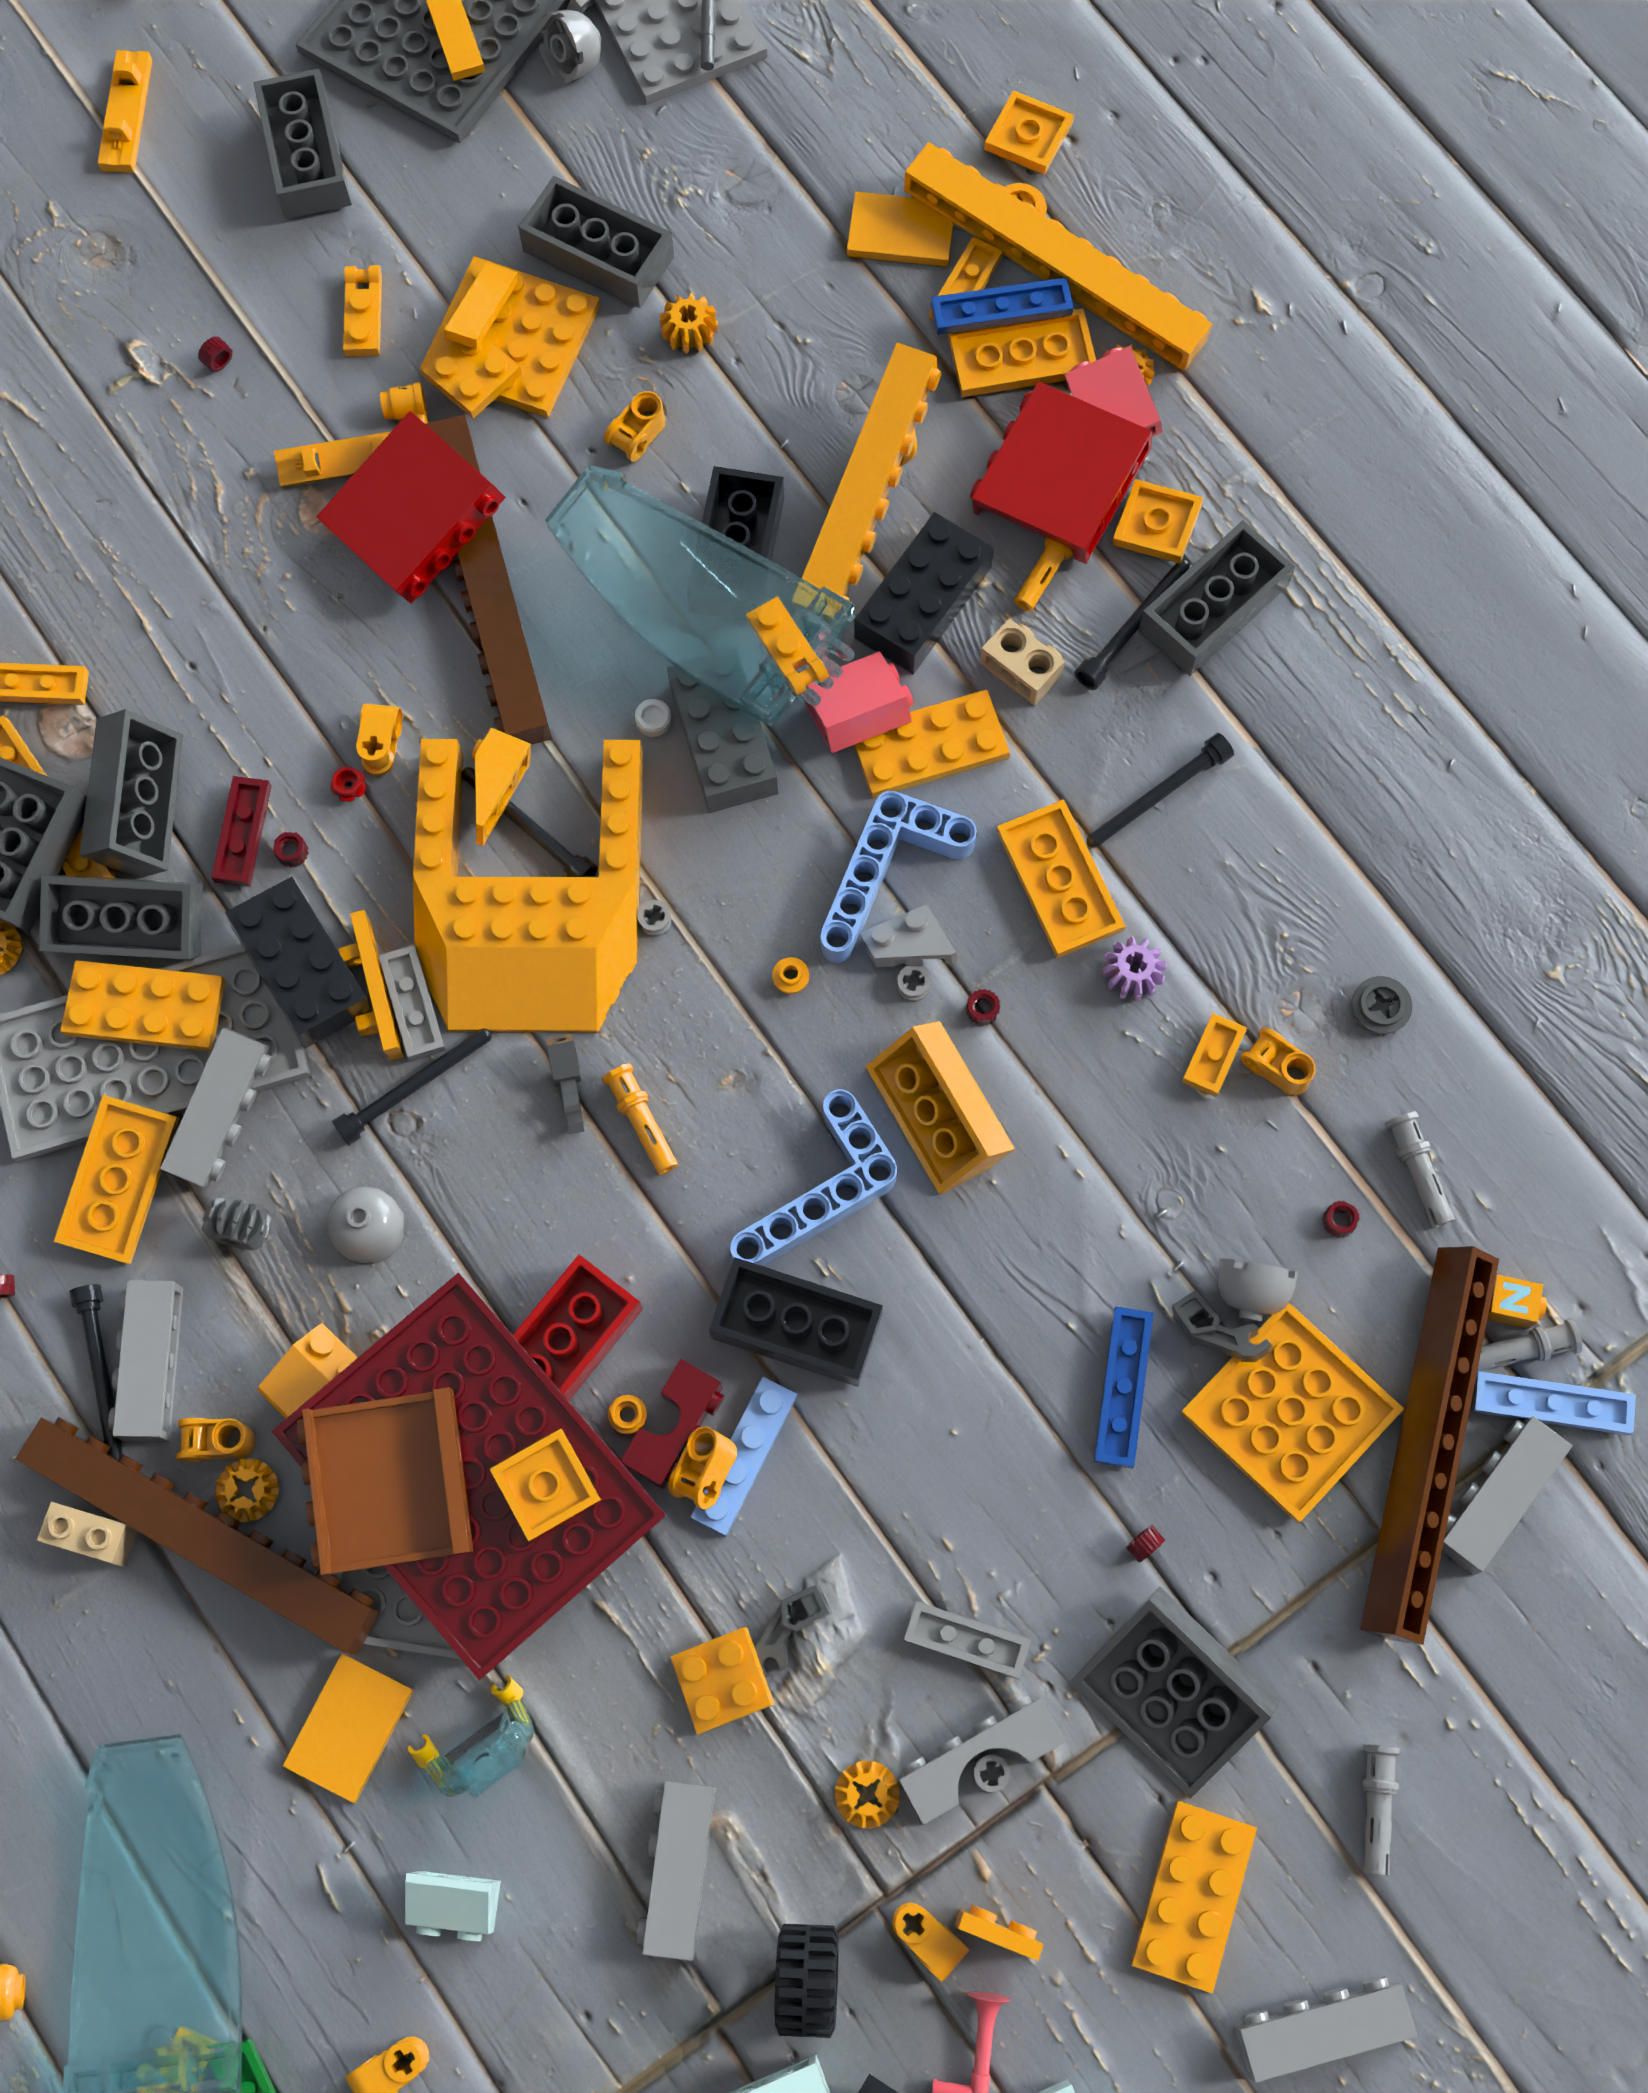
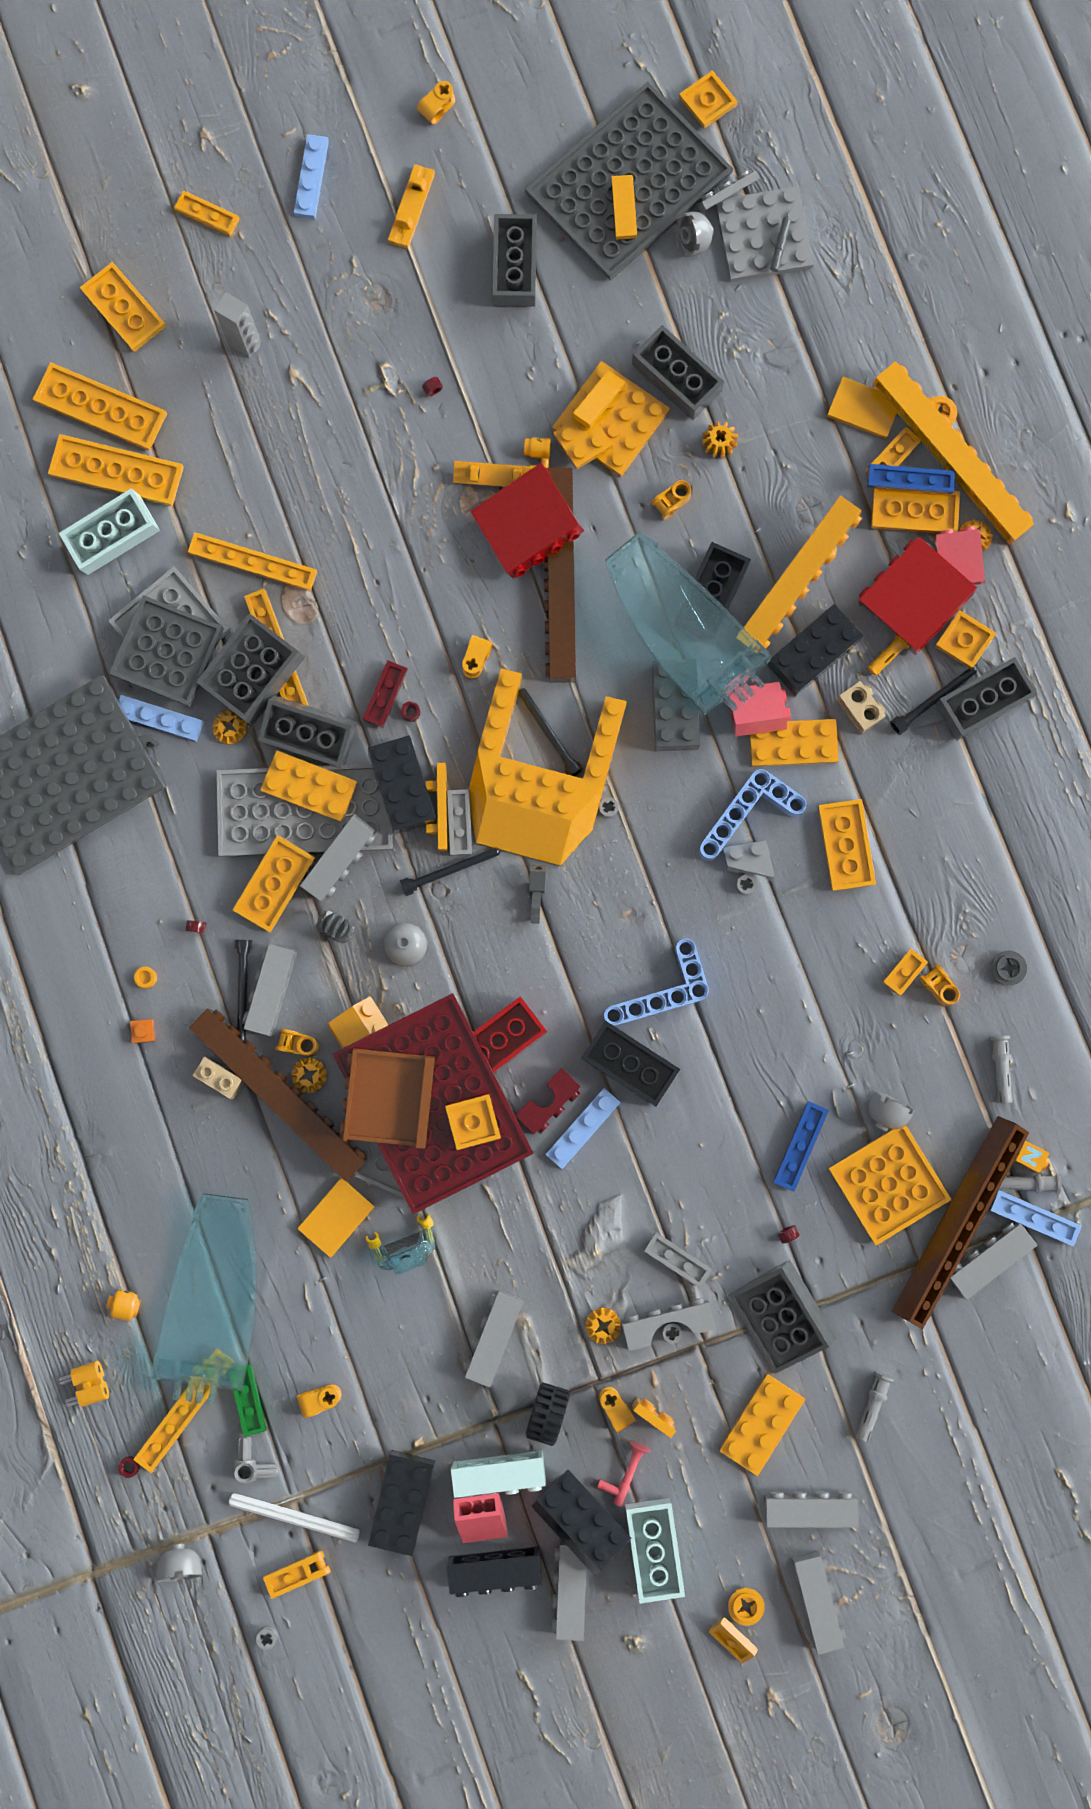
camera: 15 degrees right, 10 degrees up
dark grey brick [80,709,183,879] -> none
red plate [330,767,367,802] -> none
light orange plate [343,265,382,357] -> none
light aqua slope [405,1871,501,1941] -> none
light orange slope [472,728,531,846] -> none
light orange pin [601,1063,678,1176] -> none
light orange plate [608,1395,647,1435] -> none
white tile [635,699,671,737] -> none
light orange piece [668,1426,737,1509] -> none
light orange plate [670,1627,775,1735] -> none
light orange plate [746,596,829,696] -> none
dark grey piece [754,1585,833,1678] -> none
light orange plate [772,957,809,994] -> none
light orange slope [865,1021,1015,1194] -> none
dark red axle [966,989,1000,1026] -> none
light orange plate [984,90,1074,175] -> none
black piece [1086,733,1234,848] -> none
lavender gear [1102,936,1167,1001] -> none
dark grey piece [1172,1290,1272,1362] -> none
dark red axle [1322,1201,1360,1238] -> none

